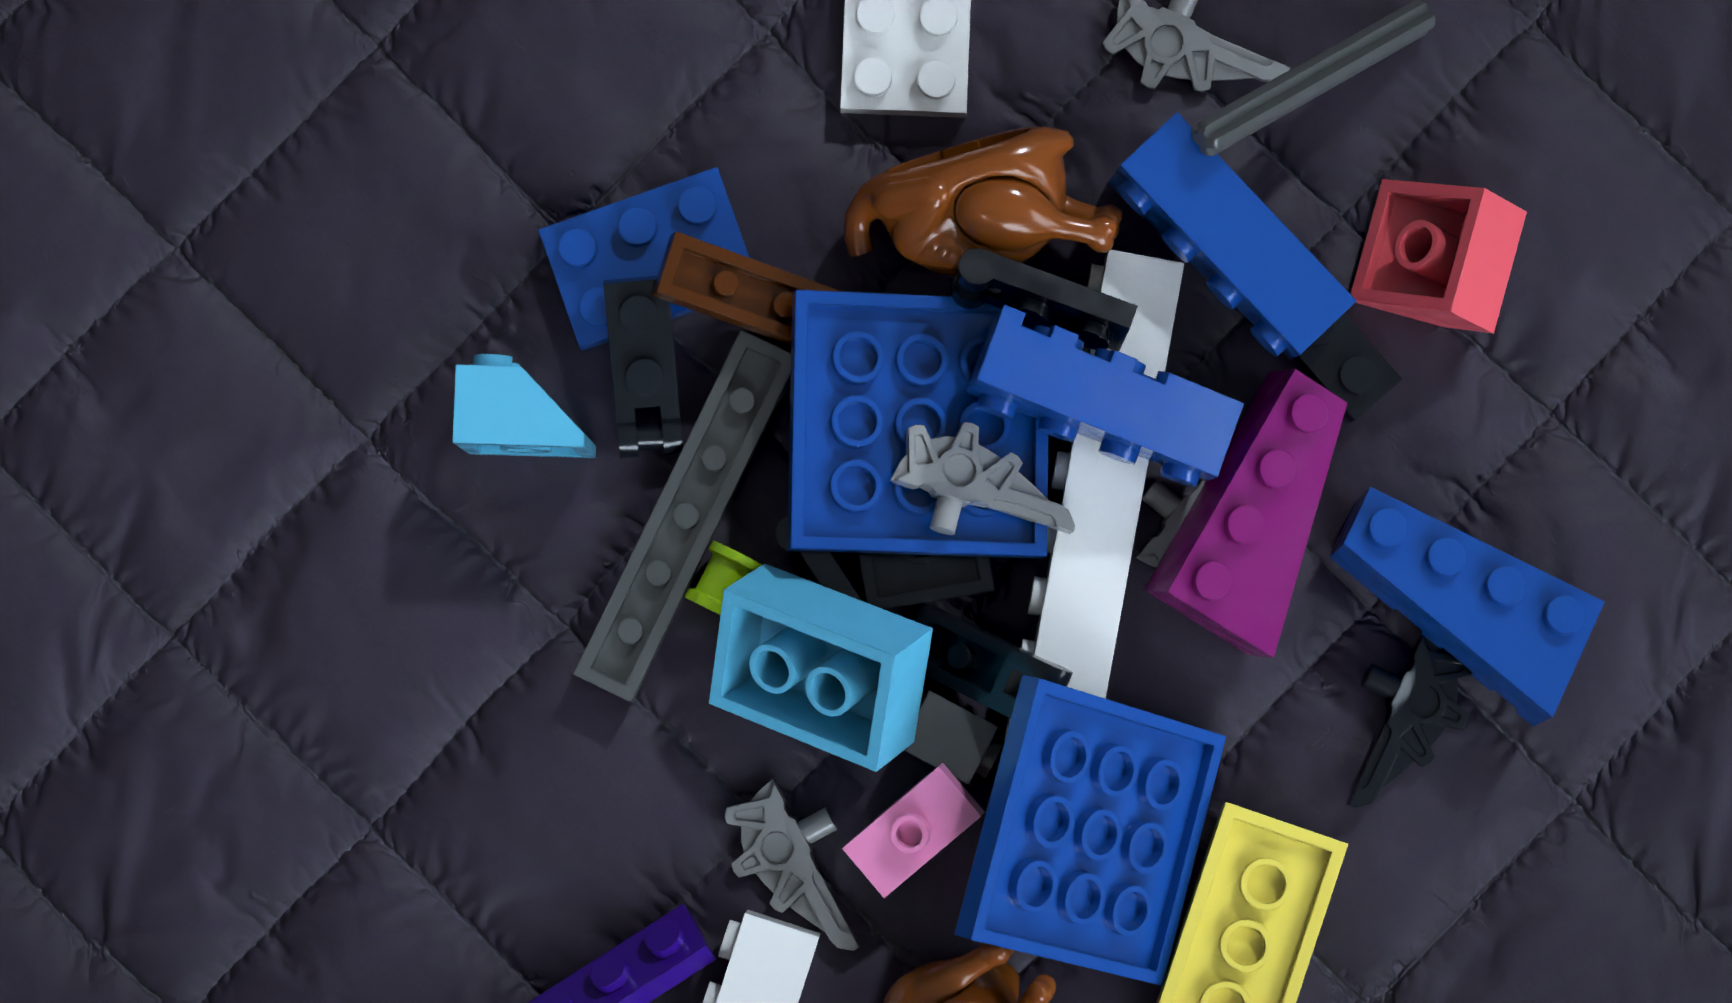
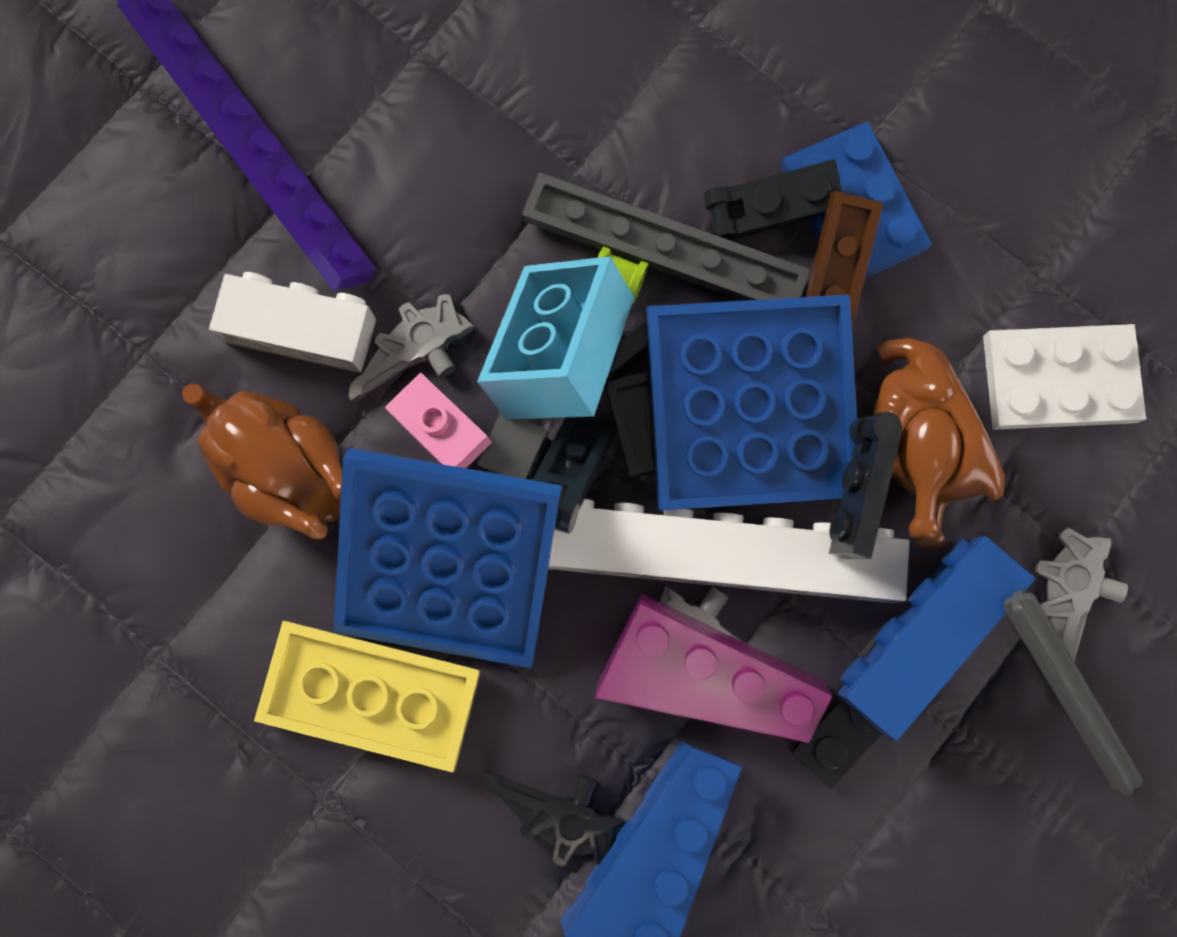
camera: 80 degrees right, 5 degrees down
medium azure slope [453,354,596,458] -> none
light grey piece [890,422,1075,535] -> none
blue wedge [966,304,1244,487] -> none
coral slope [1351,179,1527,334] -> none

